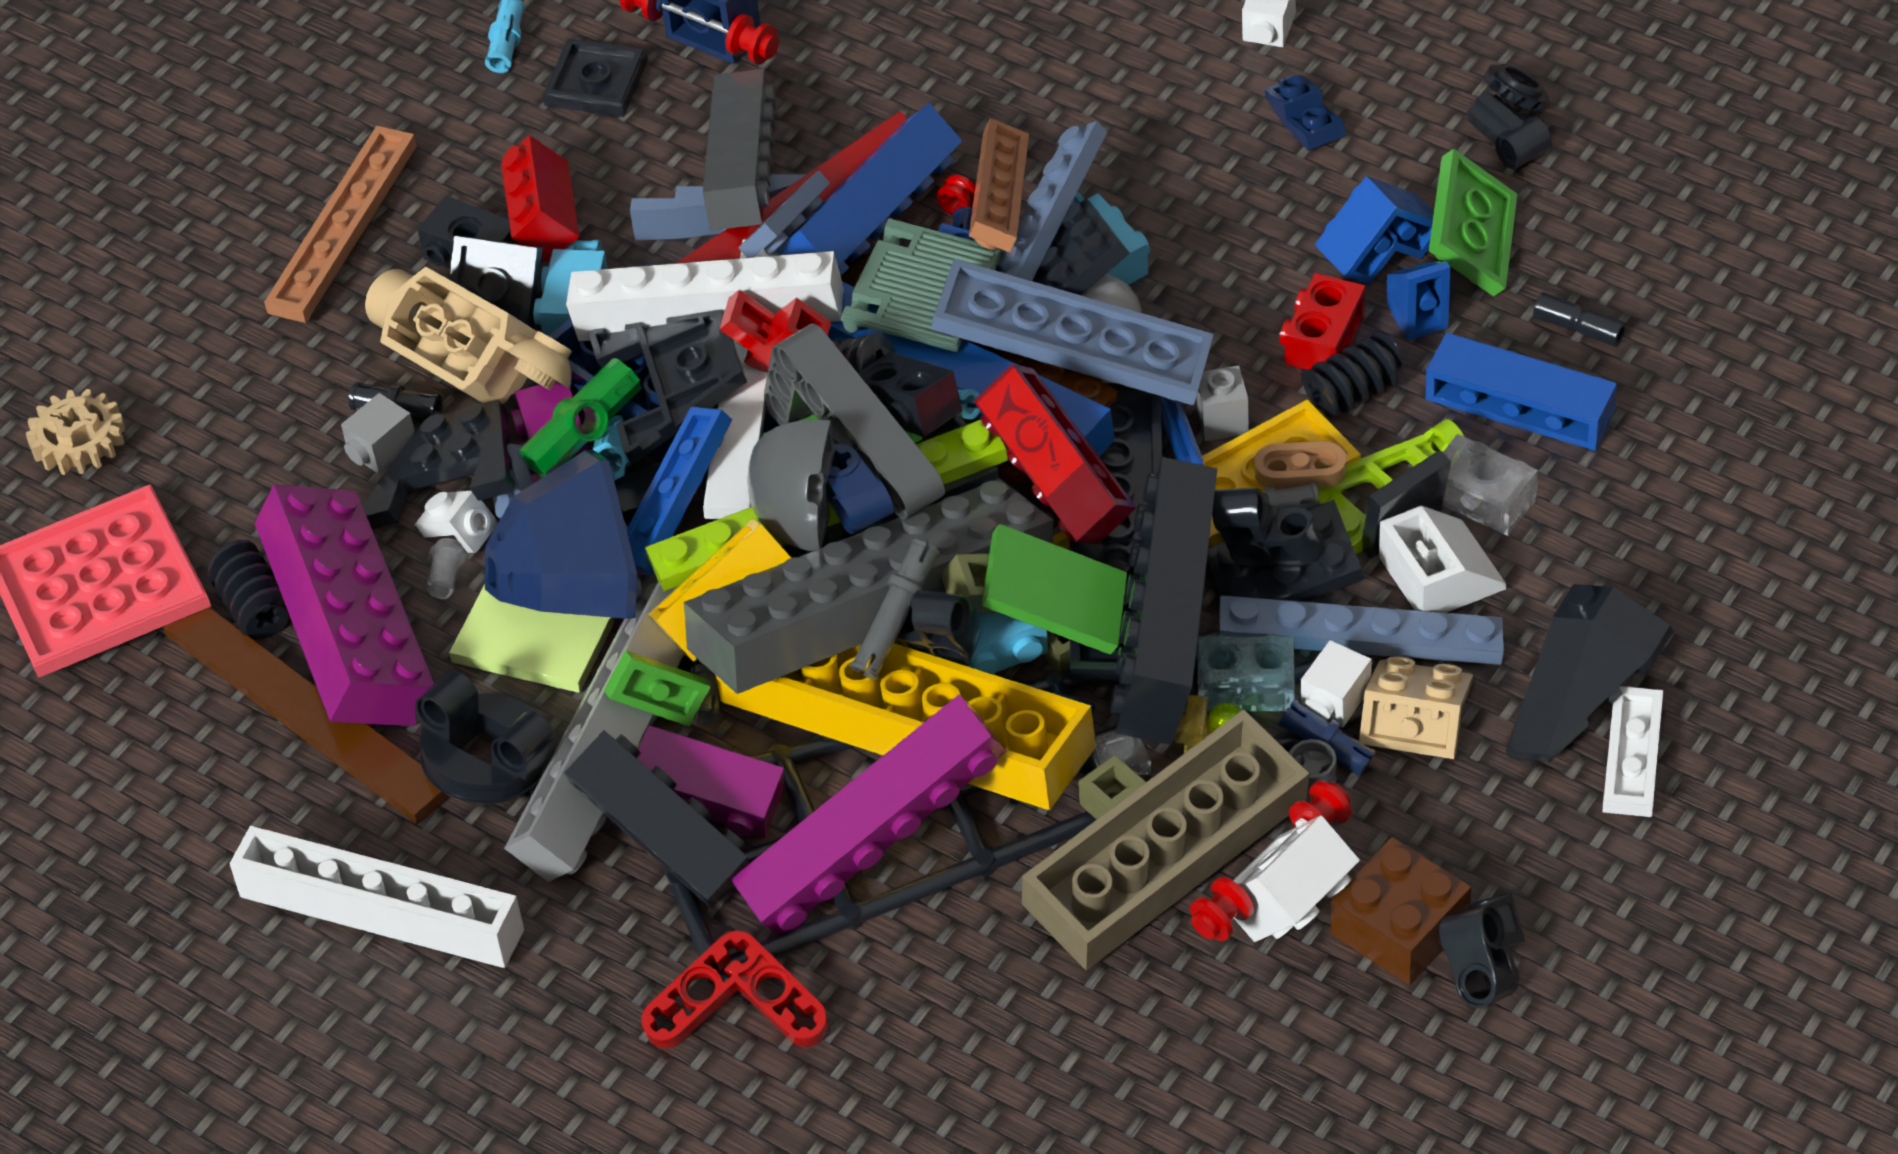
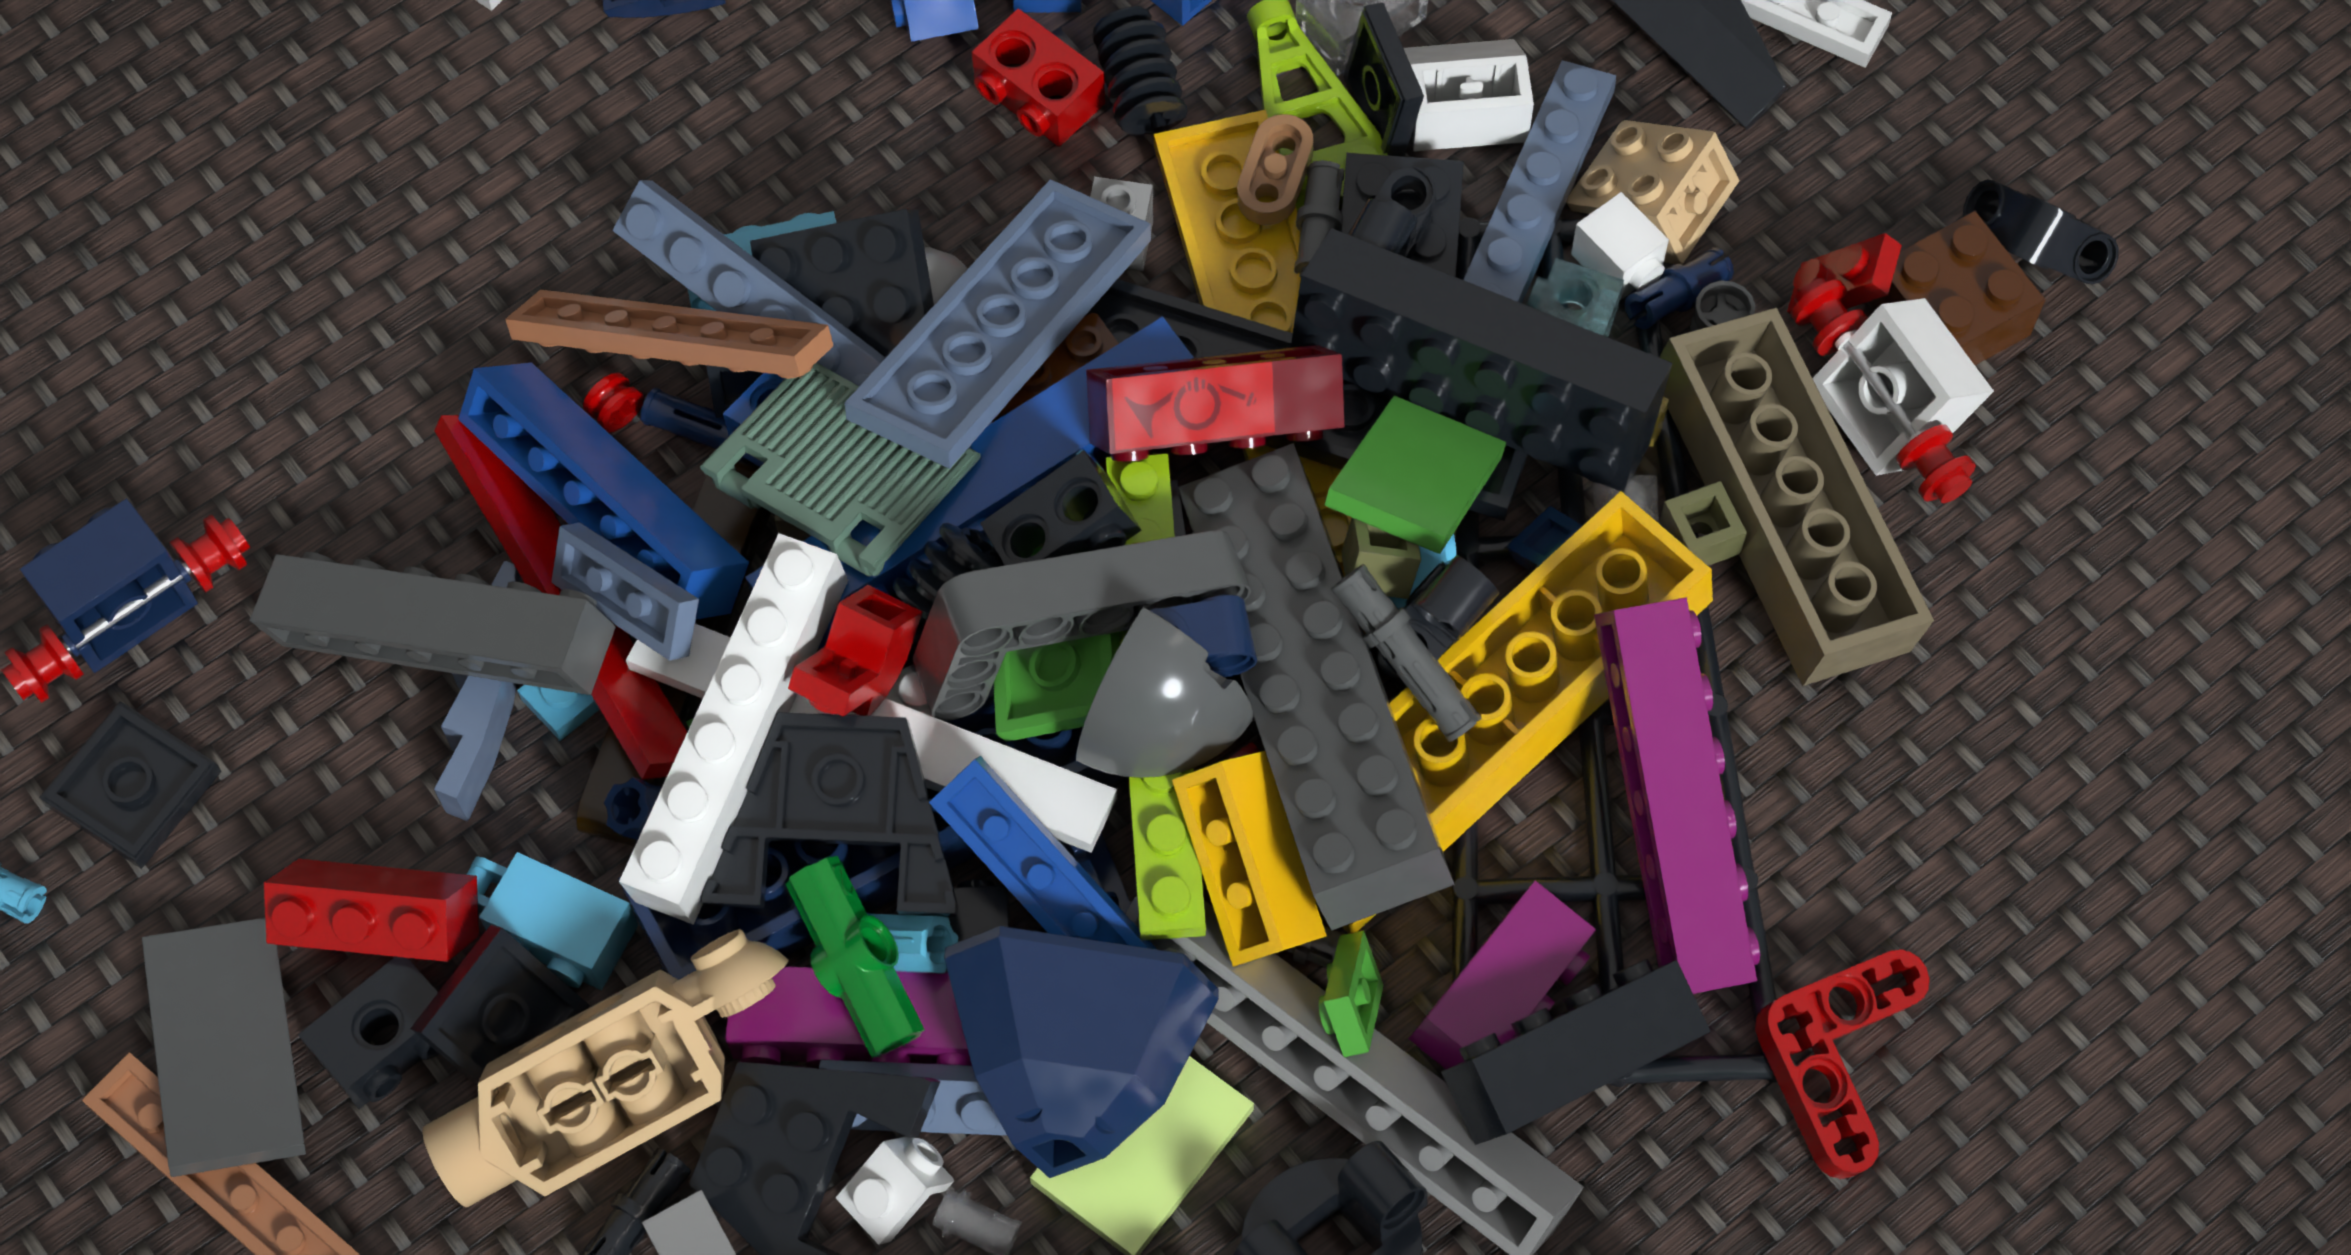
camera: 75 degrees left, 15 degrees up
blue axle [1161,396,1204,466] -> none
none -> dark grey tile [142,918,306,1177]
none -> red plate [1787,233,1902,314]

